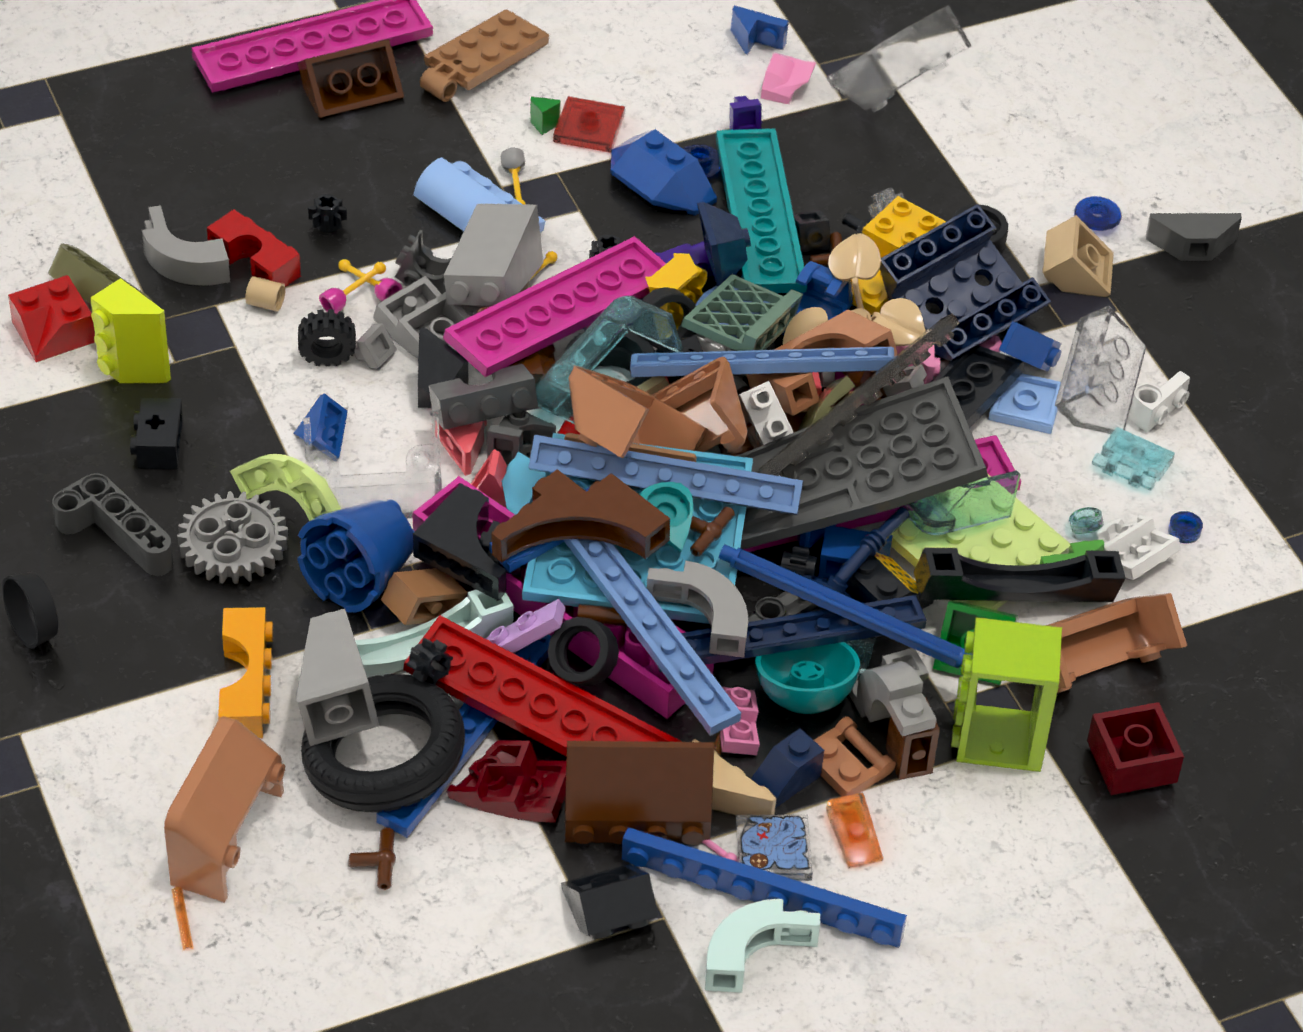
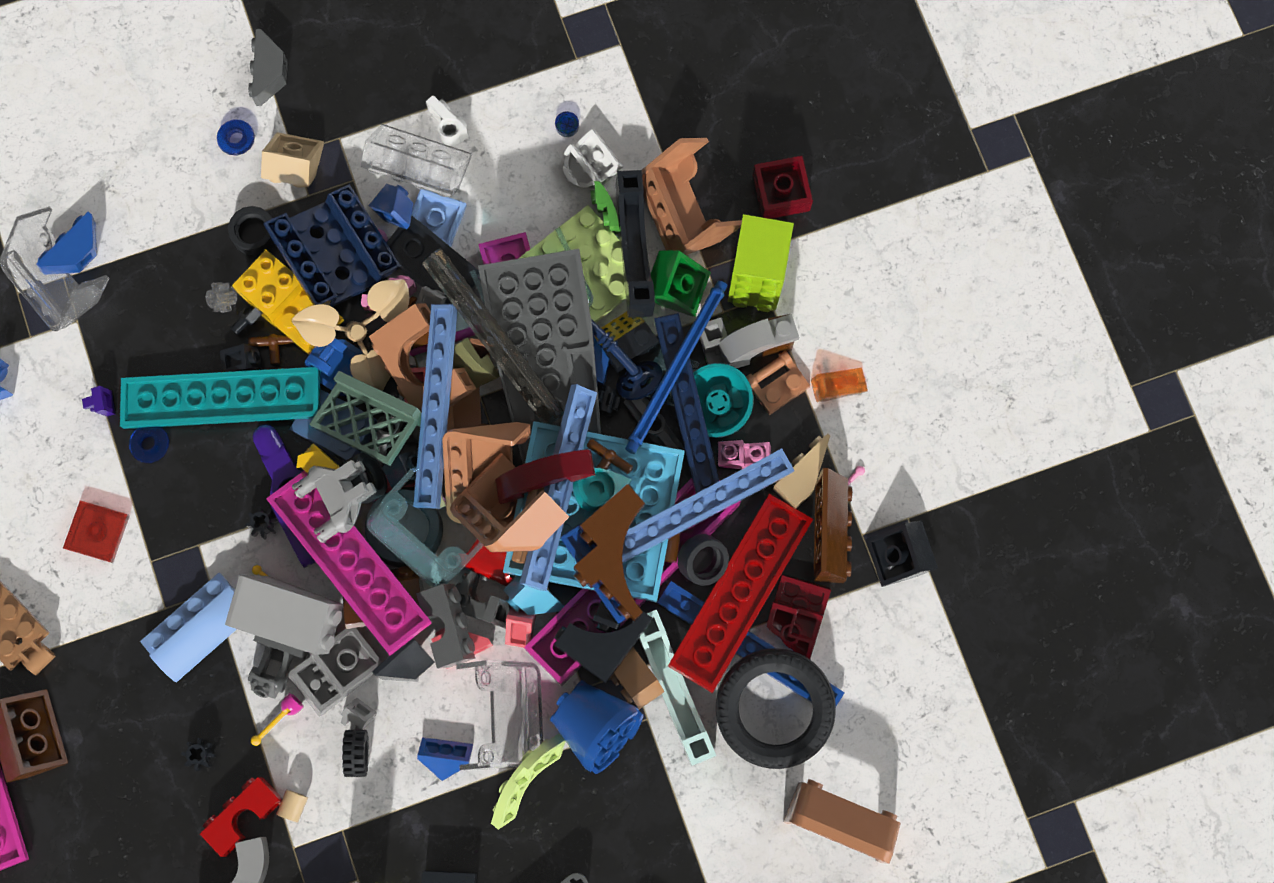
camera: 85 degrees left, 30 degrees up
clear orange piece [171,887,194,951] -> none
light grey gear [177,491,288,584] -> none
light orange arch [218,607,273,738] -> none
light grey slope [296,609,380,746] -> none
hinge [319,262,386,314] -> none
reddish brown piece [349,828,396,890] -> none
black gear [407,638,453,684] -> none
lavender plate [485,599,566,653] -> none
light grey hinge [500,147,526,204] -> none
green slope [530,96,561,135] -> none
blue wedge [611,129,717,215] -> none
blue plate [622,827,907,948] -> none
light grey arch [647,560,748,657] -> none
dark blue slope [697,202,751,287] -> none
light aqua arch [705,899,820,992] -> none
tile [735,815,813,881] -> none
white hips [738,381,794,449] -> none
dark blue slope [751,729,824,808] -> none
bright pink slope [761,53,816,104] -> none
clear light blue tile [1069,507,1104,535] -> none
clear light blue plate [1092,427,1175,491] -> none
none -> blue slope [36,212,97,275]
none -> light grey connector [292,460,377,543]
none -> dark red slope [495,449,595,504]

